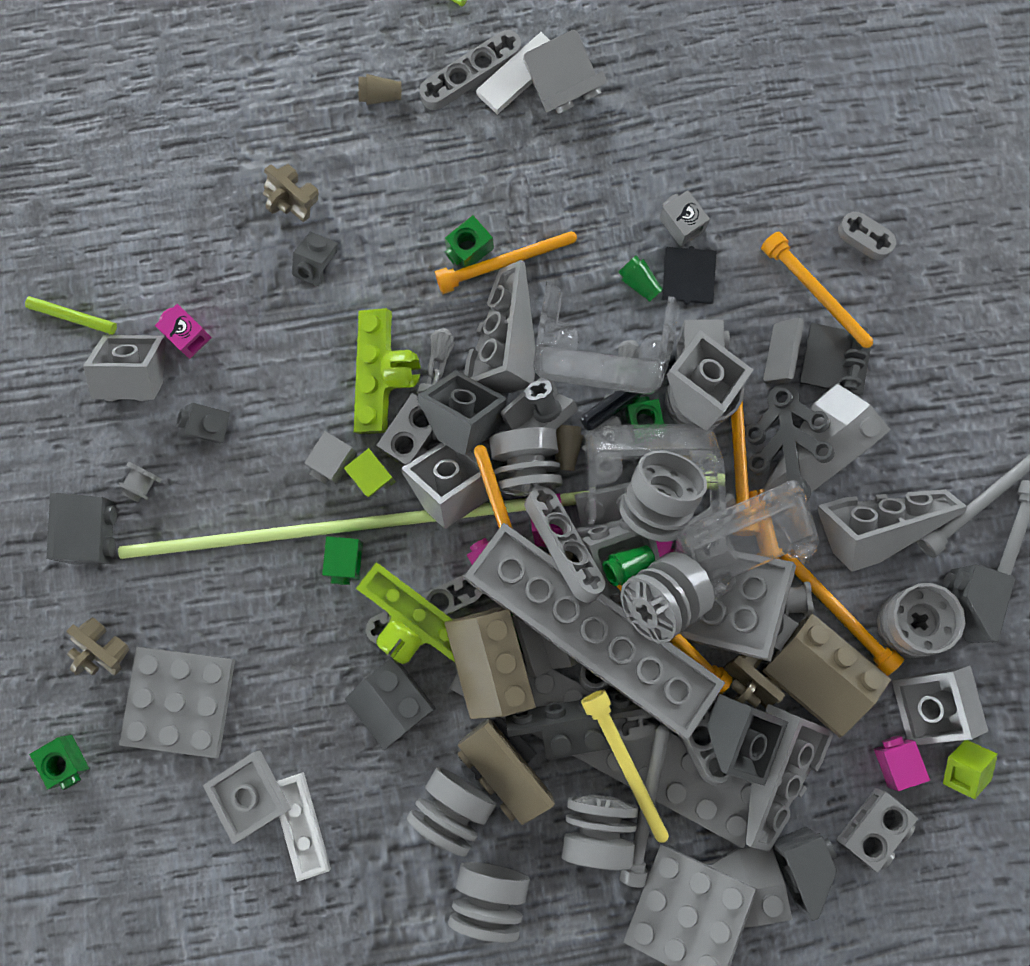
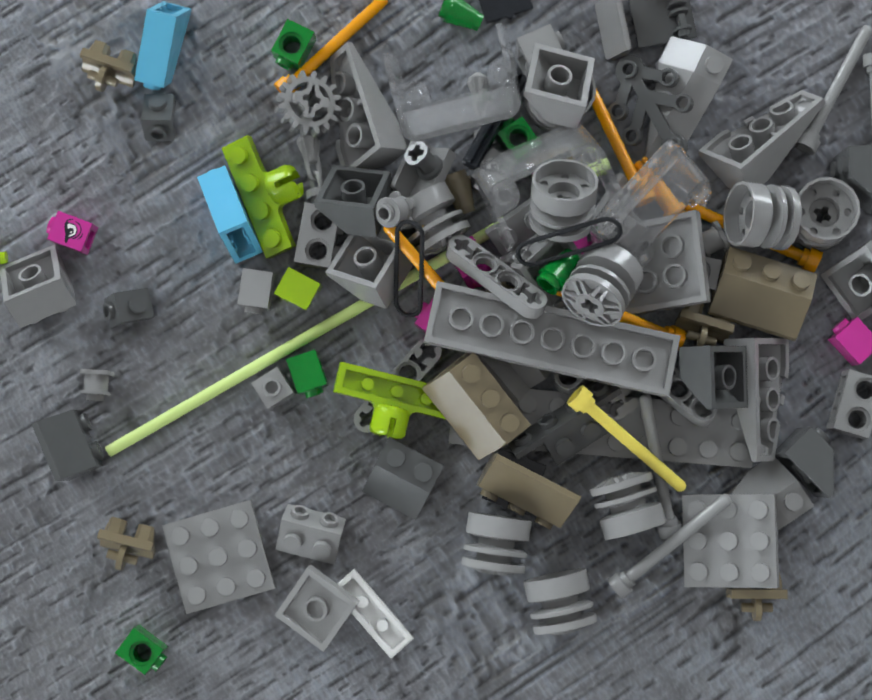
camera: 30 degrees left, 5 degrees up
none -> medium azure slope [134,1,192,90]
none -> medium azure slope [197,165,263,264]
none -> light grey brick [251,367,296,410]
none -> light grey gear [275,70,342,137]
none -> light grey bracket [275,504,346,565]
none -> light grey brick [375,191,416,228]
none -> black piece [394,220,425,317]
none -> black piece [515,217,623,267]
none -> light grey piece [608,494,731,599]
none -> light grey wheel [723,181,802,250]

